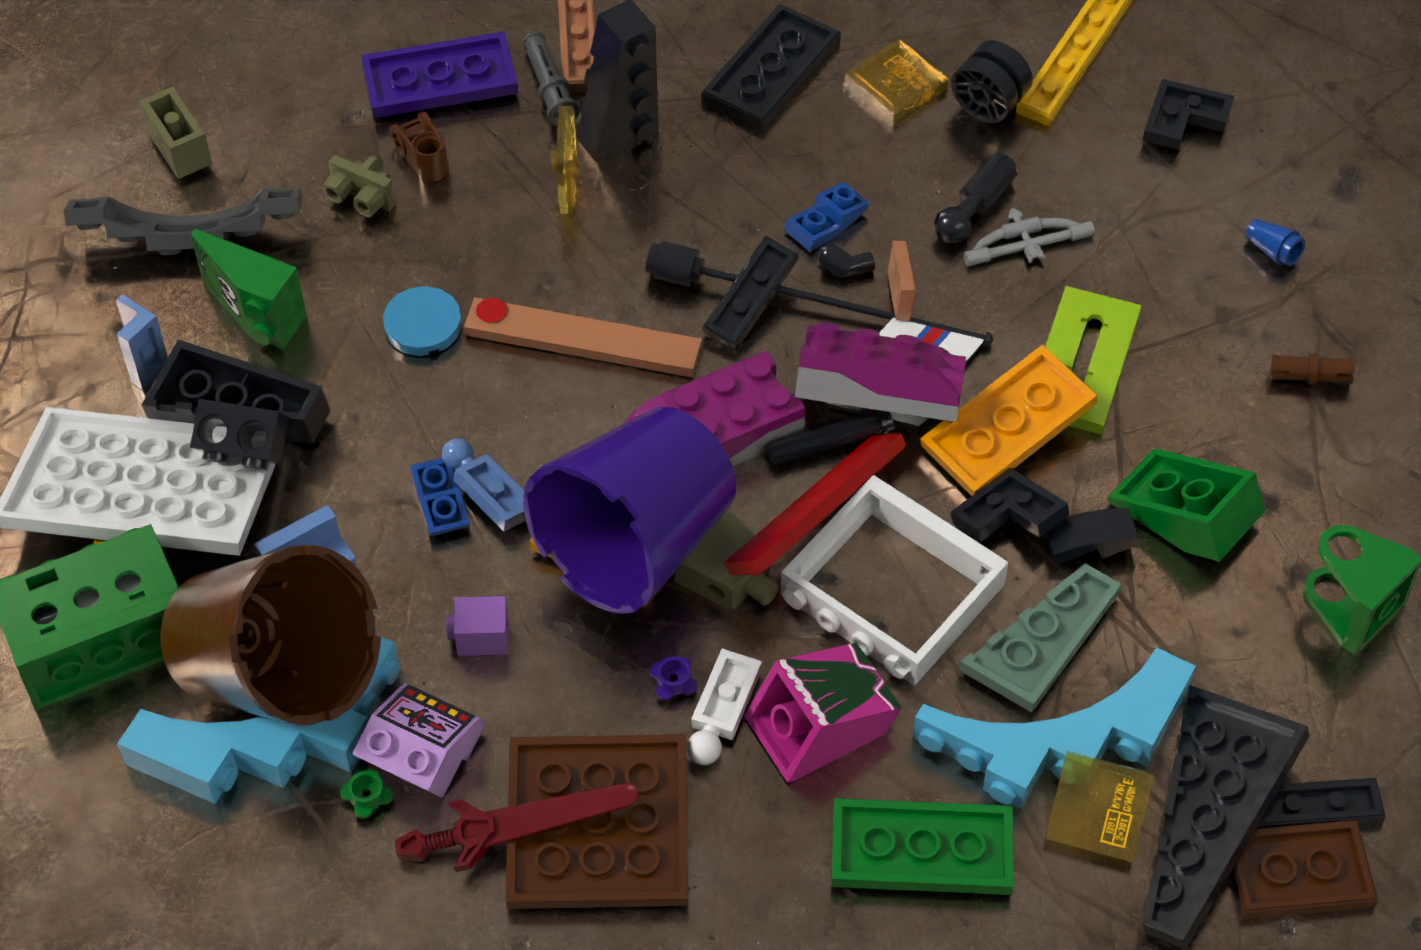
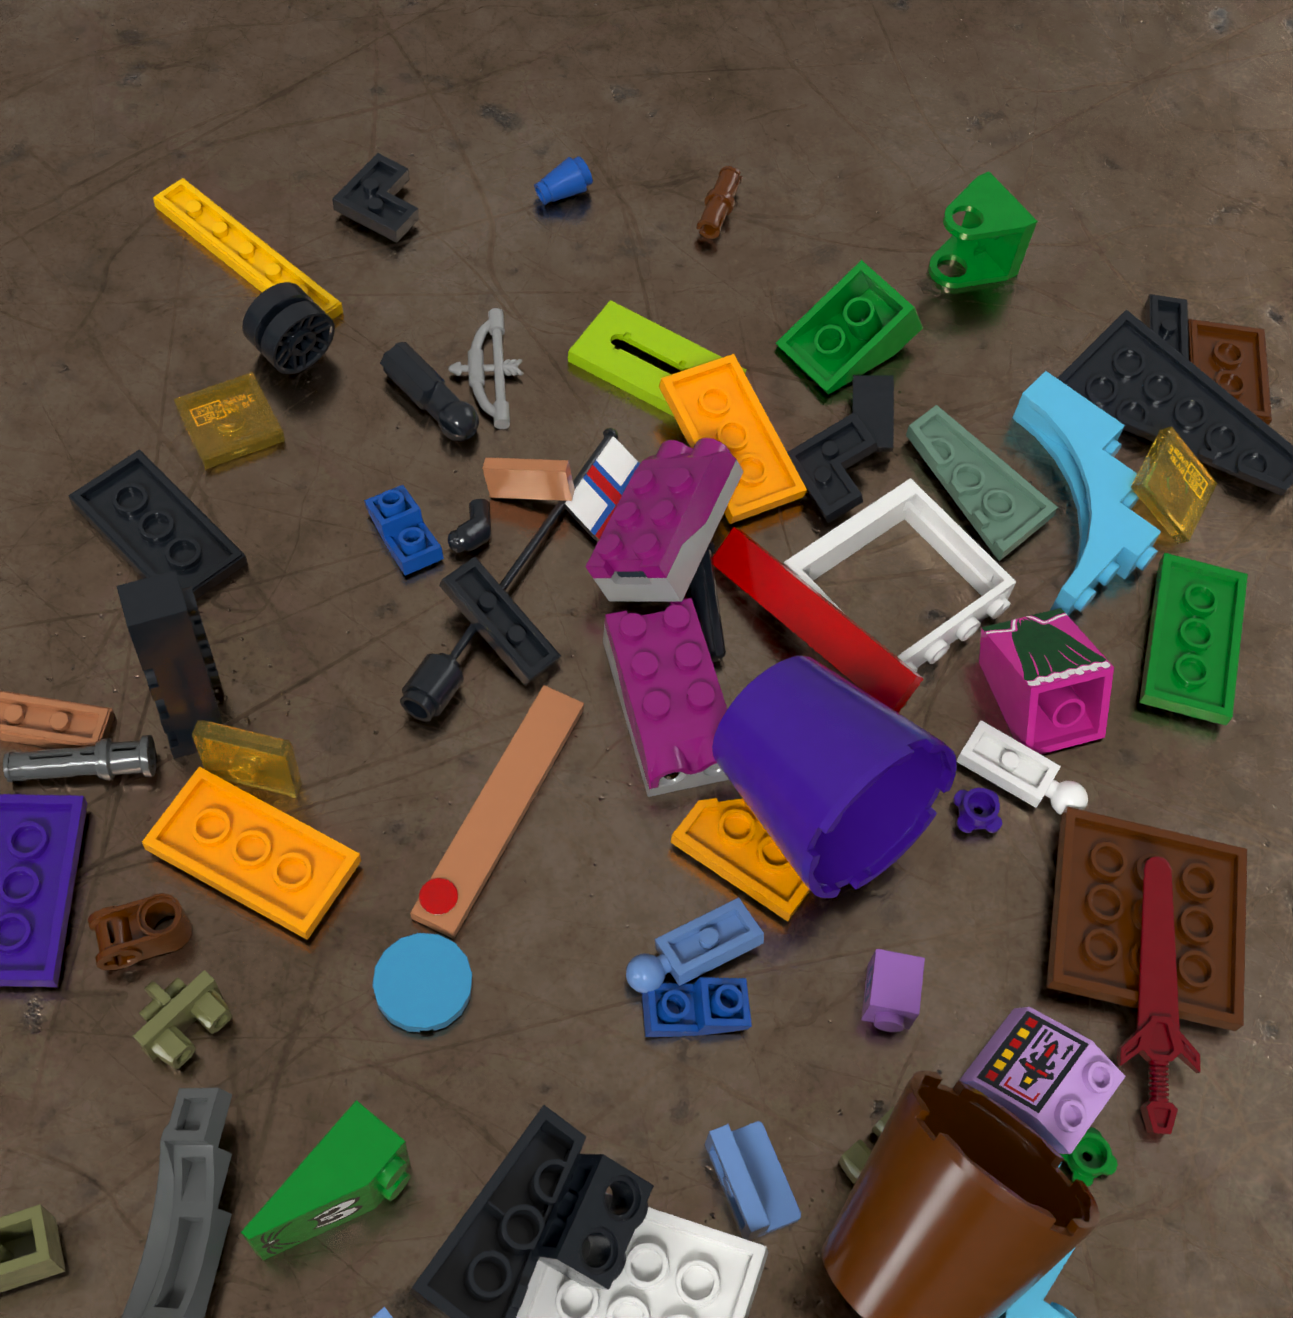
camera: 85 degrees left, 5 degrees up
none -> light orange plate [142,767,361,940]

